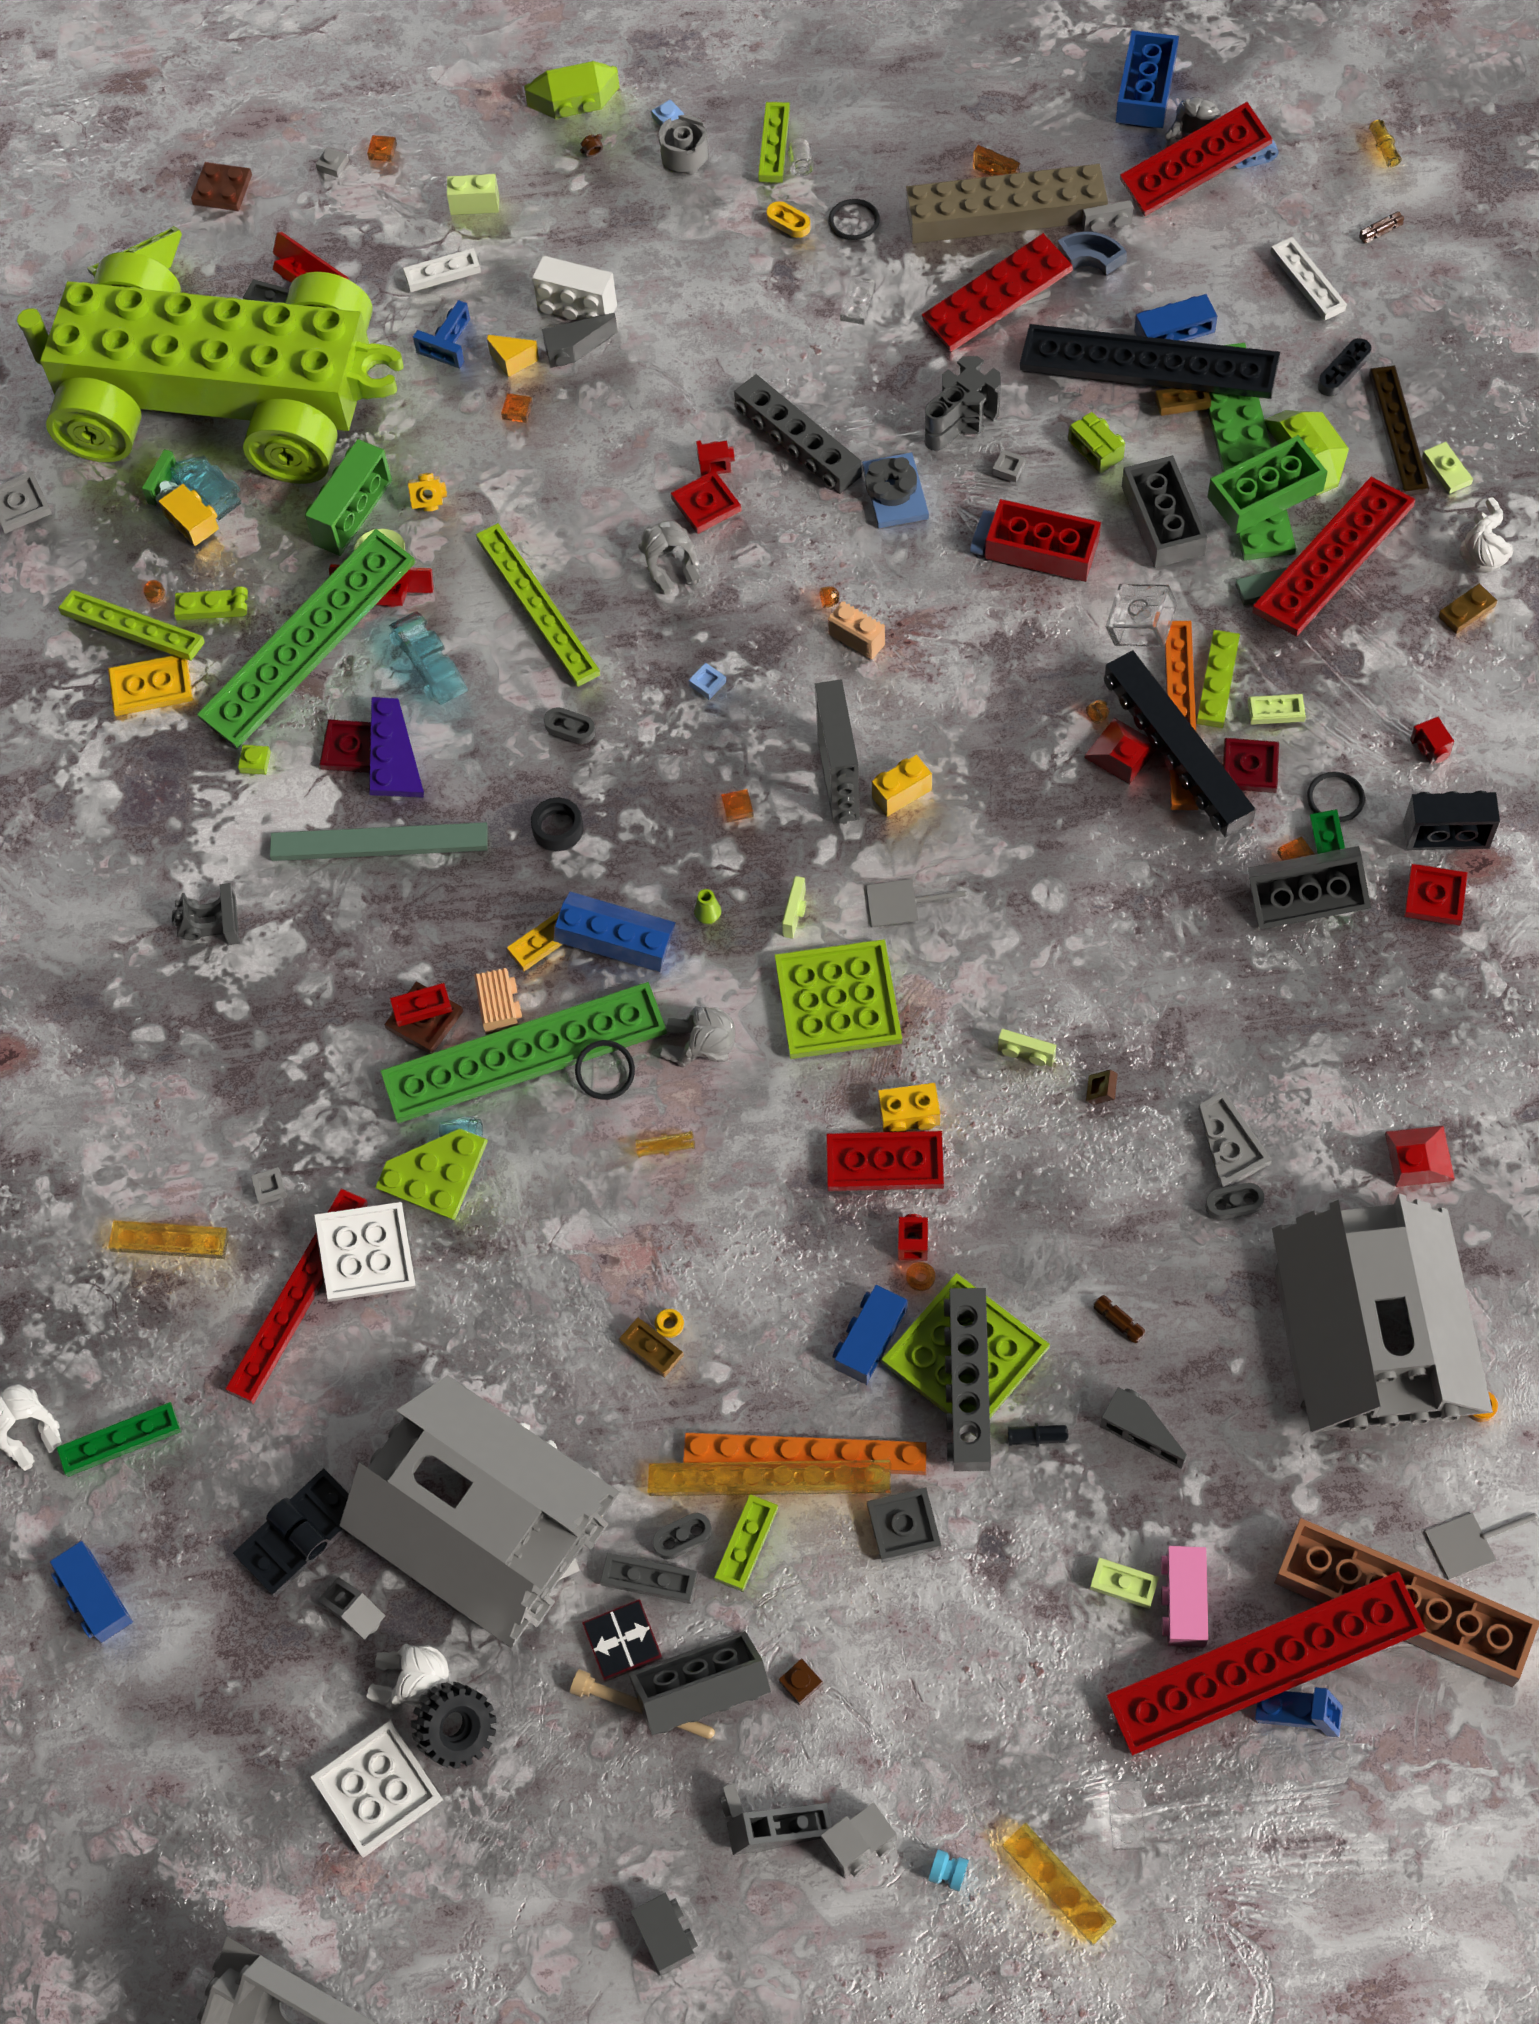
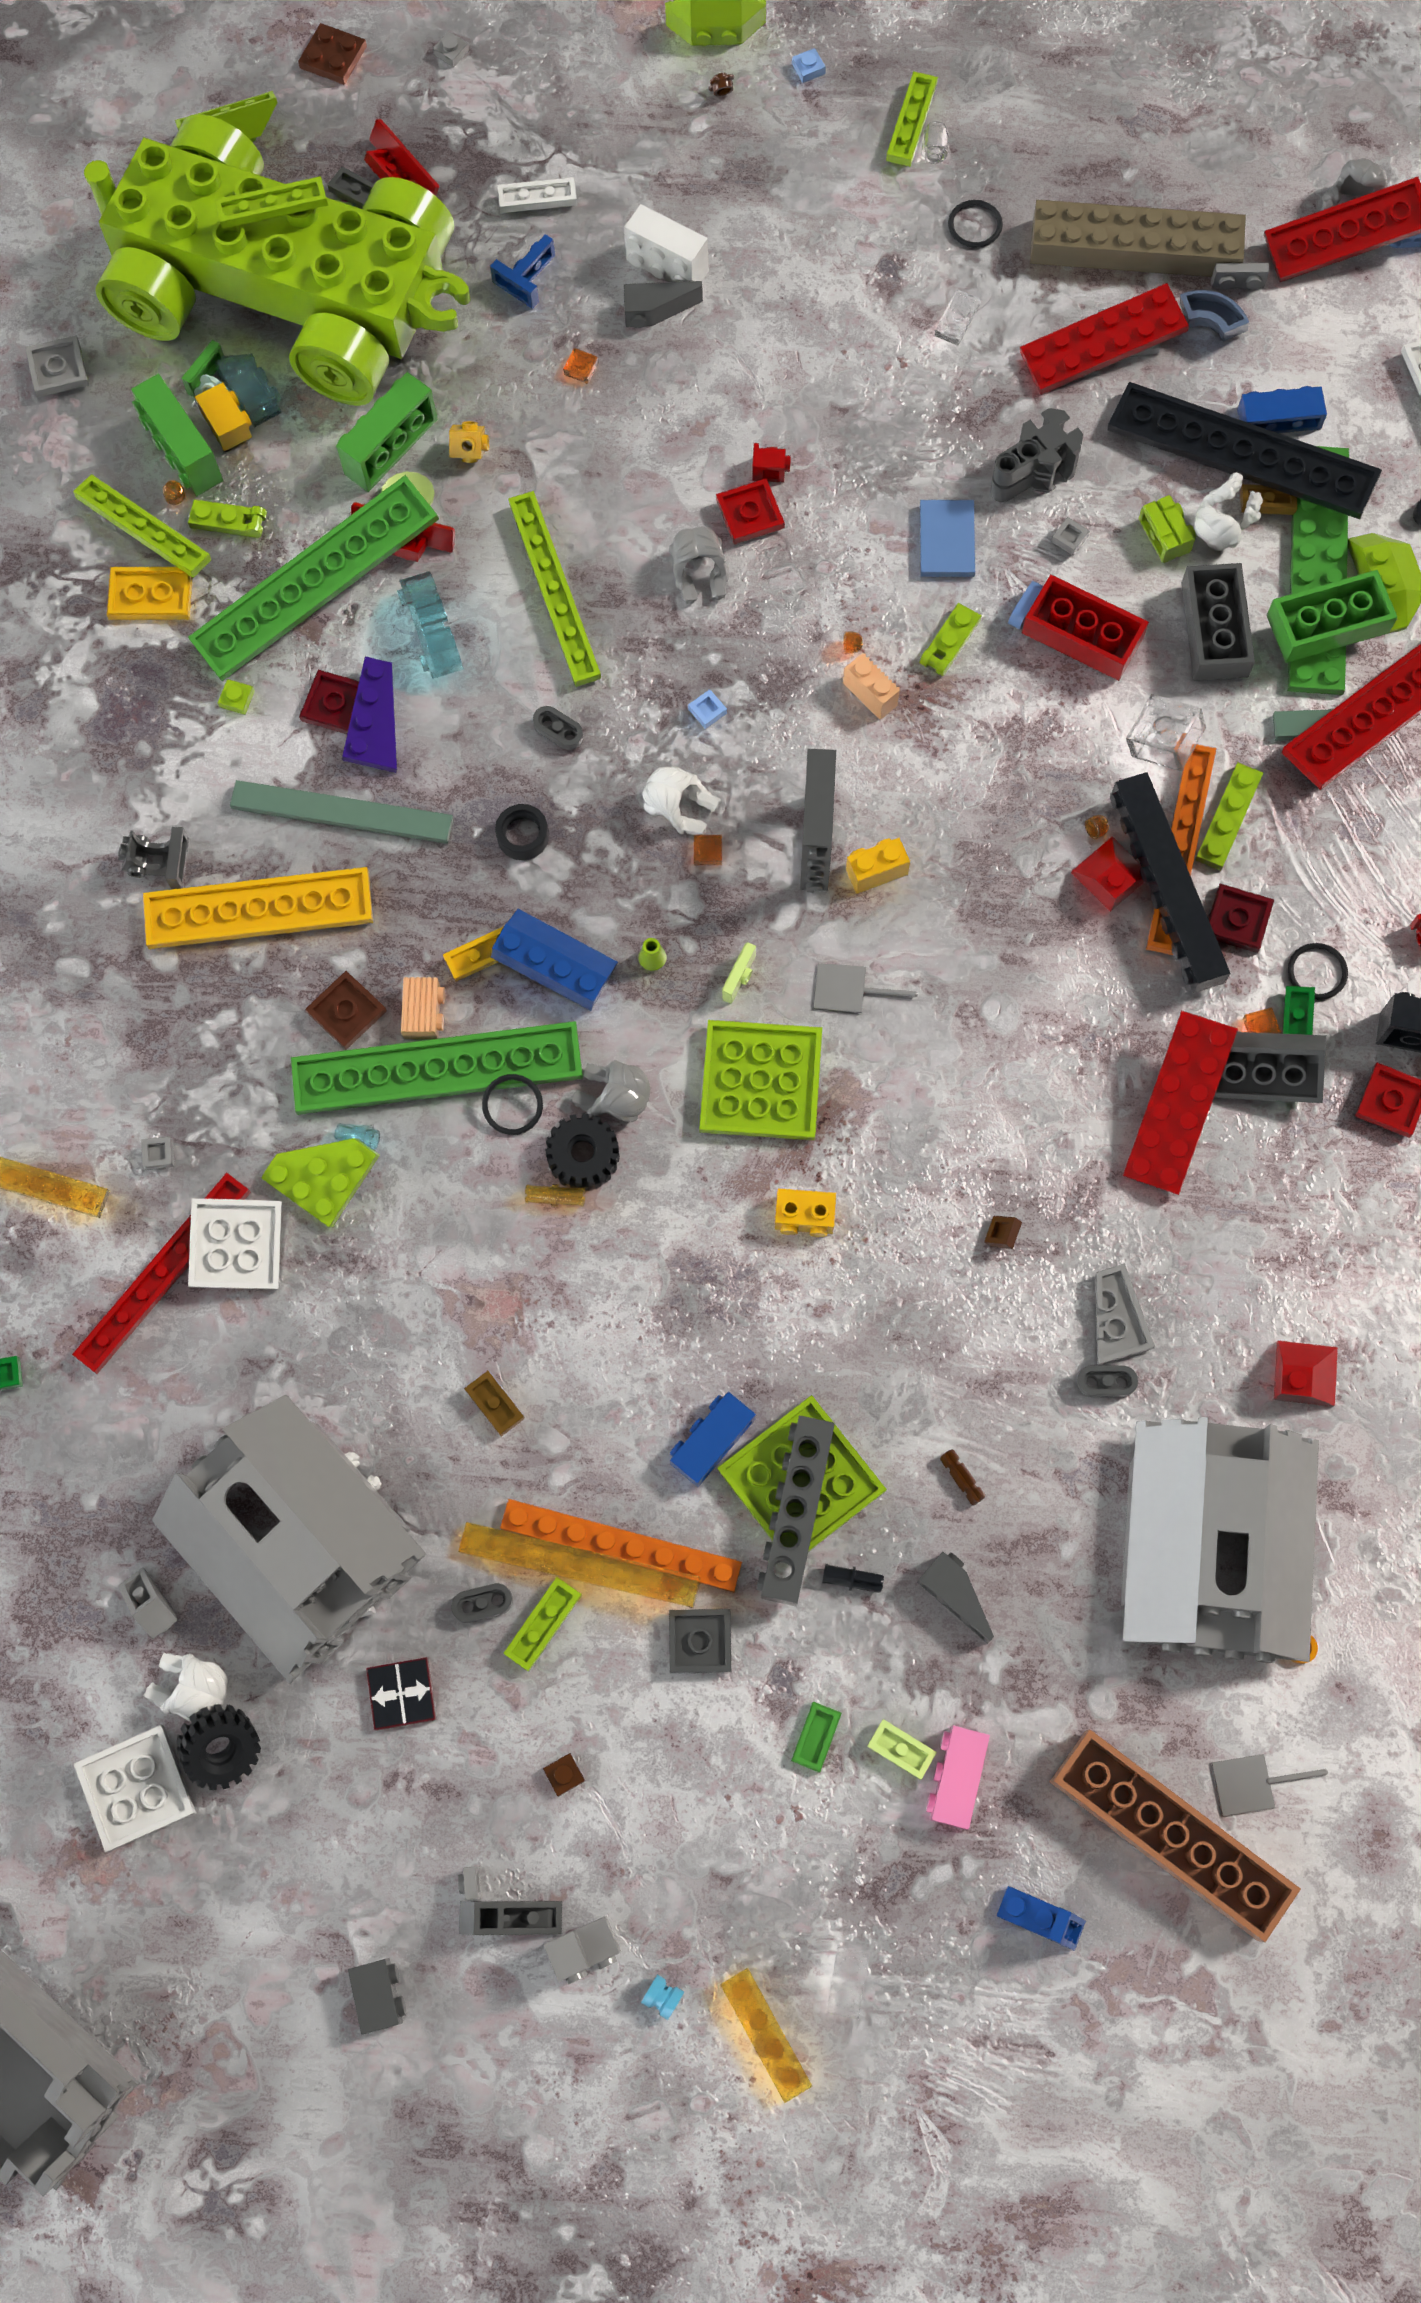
camera: 10 degrees right, 10 degrees up
black plate [233,1468,349,1598] -> none
clear orange plate [367,135,397,162] -> none
red plate [390,983,453,1027] -> none
yellowish green brick [447,174,499,215] -> none
yellow slope [487,335,539,377] -> none
tan piece [570,1669,715,1739] -> none
dark grey plate [600,1553,698,1604] -> none
dark grey slope [628,1631,771,1735] -> none
yellow plate [654,1309,684,1338] -> none
light grey brick [659,115,709,175] -> none
dark grey brick [734,374,862,494] -> none
yellow plate [767,201,811,238] -> none
red plate [827,1131,944,1191] -> none
dark grey plate [866,457,917,506] -> none
red brick [898,1214,928,1261] -> none
clear orange plate [906,1262,936,1291] -> none
clear orange plate [973,145,1021,176] -> none
yellowish green plate [998,1029,1057,1067] -> none
red plate [1106,1571,1426,1756] -> none
blue brick [1115,30,1179,128] -> none
yellowish green plate [1248,694,1306,725] -> none
none -> bright green brick [131,373,224,497]
none -> yellow plate [143,867,373,949]
none -> lime plate [215,176,328,229]
none -> black tyre [545,1113,620,1191]
none -> white hair [642,766,721,836]
none -> bright green tile [791,1702,842,1773]
none -> lime plate [919,603,982,676]
none -> red plate [1123,1010,1238,1195]
none -> white hair [1194,472,1263,551]

